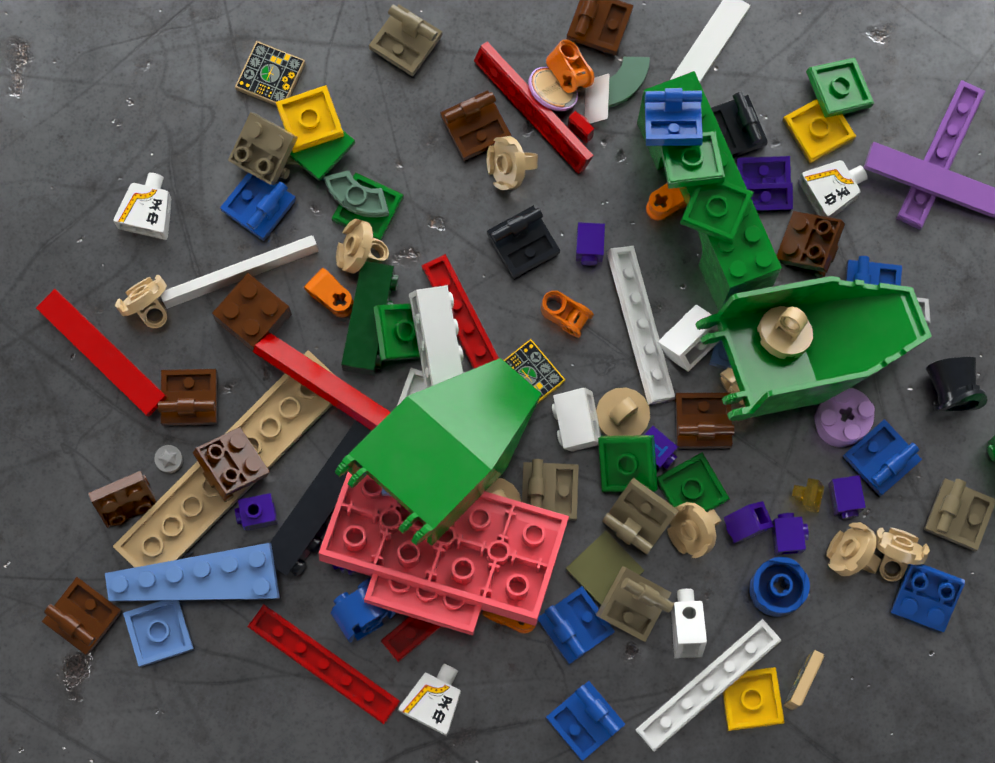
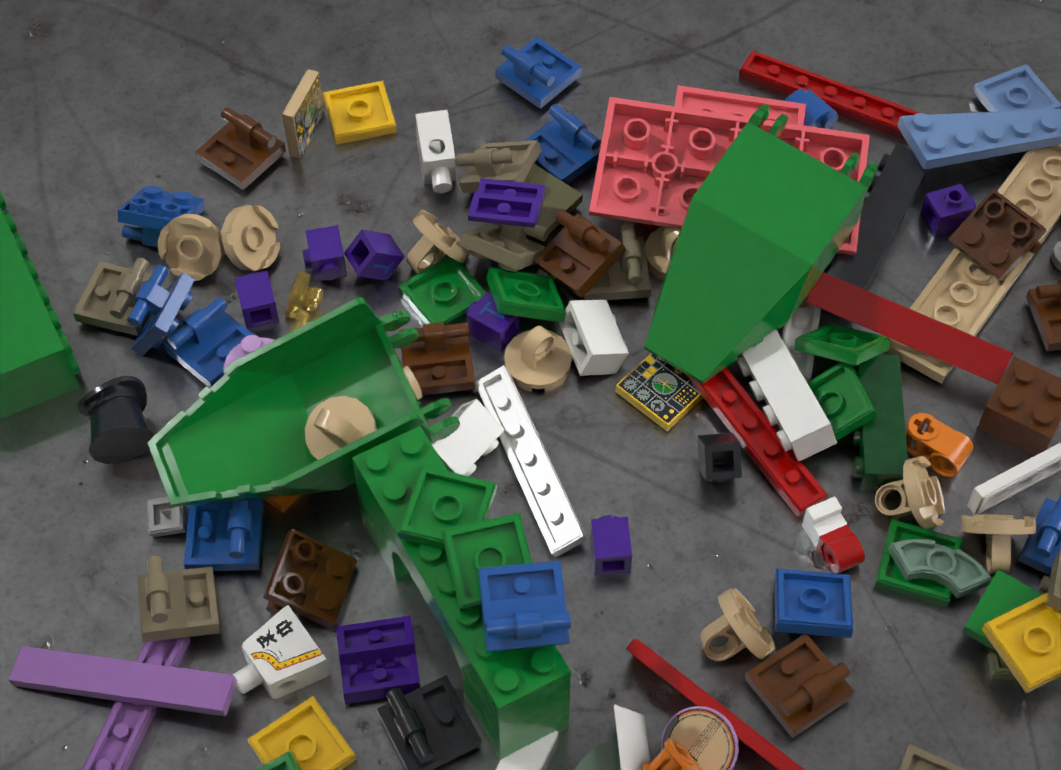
camera: 175 degrees right, 20 degrees down
white torso [398,664,461,736] -> none
black plate [487,205,560,279] -> none
orange piece [541,291,594,338] -> none
red tile [568,111,594,143] -> none
white tile [636,619,782,752] -> none
blue brick [749,557,810,617] -> none
none -> blue plate [127,265,195,356]
none -> dark tan plate [137,555,220,642]
none -> reddish brown plate [195,107,286,190]
none -> dark purple slope [468,178,545,228]
none -> reddish brown plate [534,210,626,298]
none -> black brick [697,432,742,482]
none -> blue tile [774,568,853,638]
none -> green tile [795,323,890,365]
none -> leg [802,497,865,574]
none -> tan tile [961,514,1036,574]

